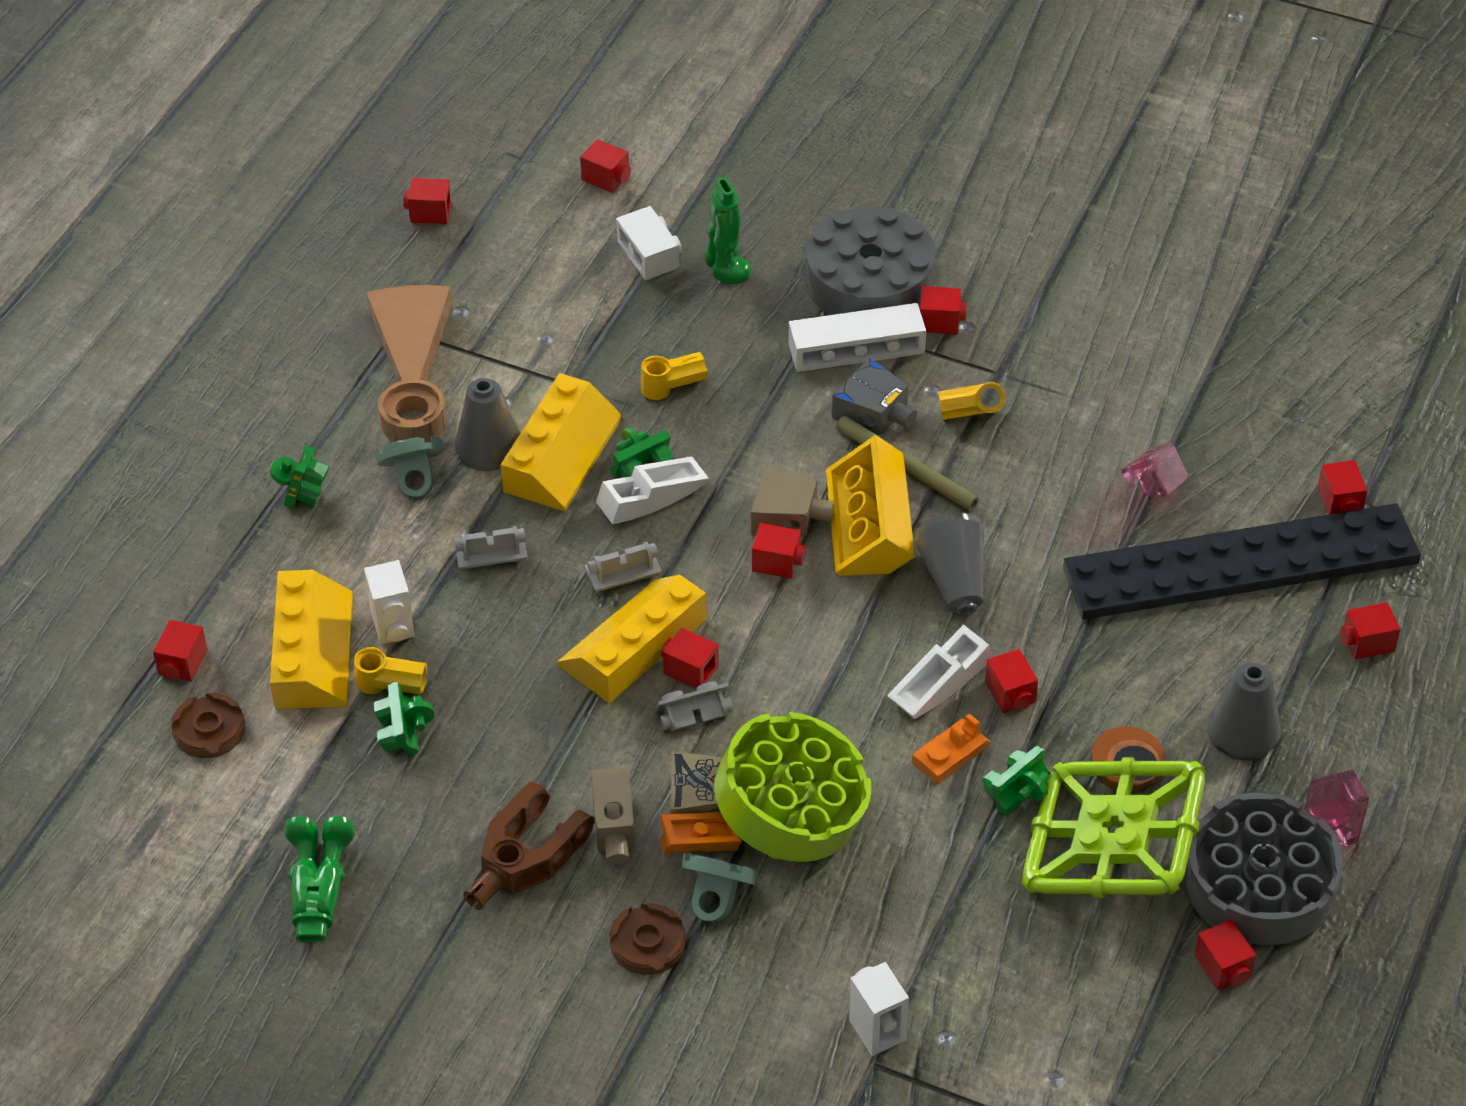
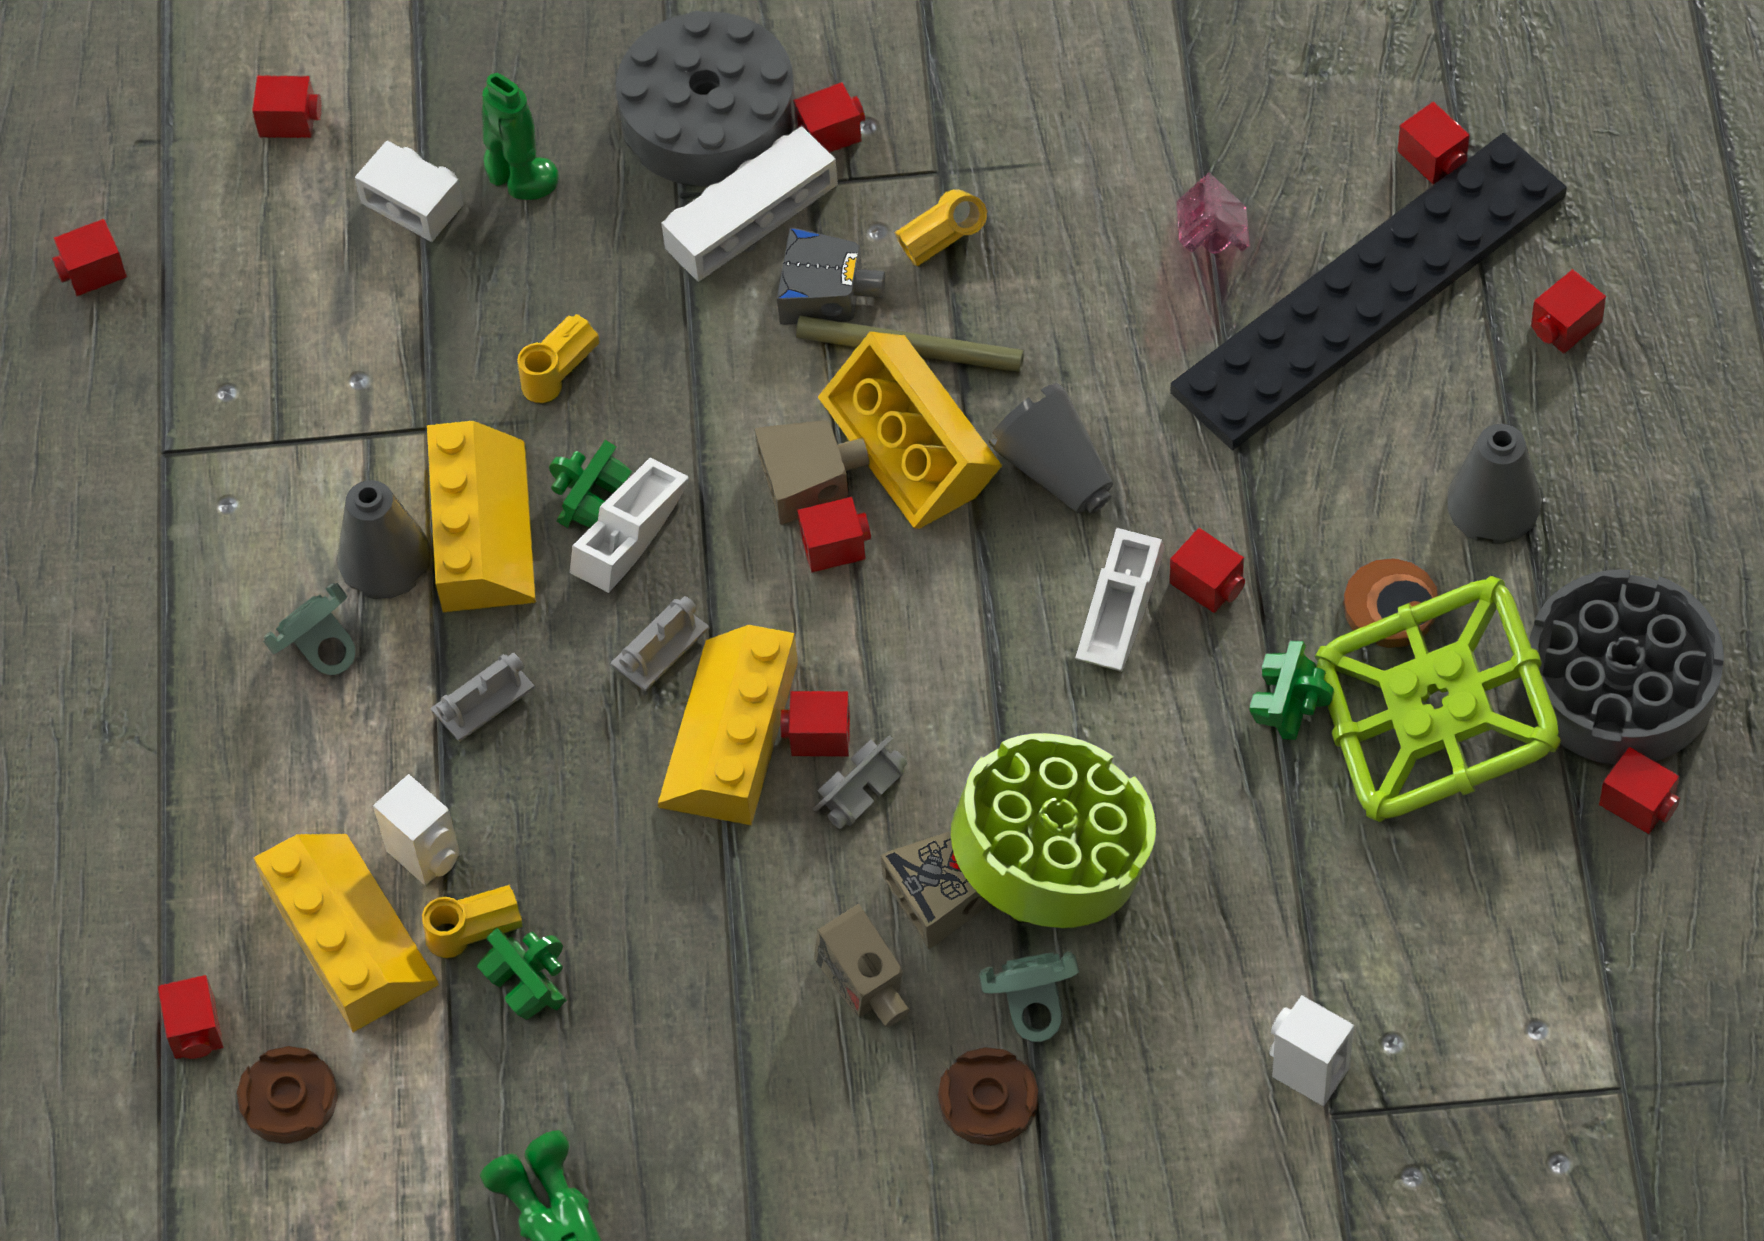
camera: 25 degrees left, 10 degrees up
green hips [269,445,330,509] -> none
medium nougat piece [366,285,452,443] -> none
reddish brown piece [463,782,595,910] -> none
orange plate [660,812,741,856] -> none
orange plate [912,714,990,785] -> none
clear pink panel [1305,769,1369,846] -> none

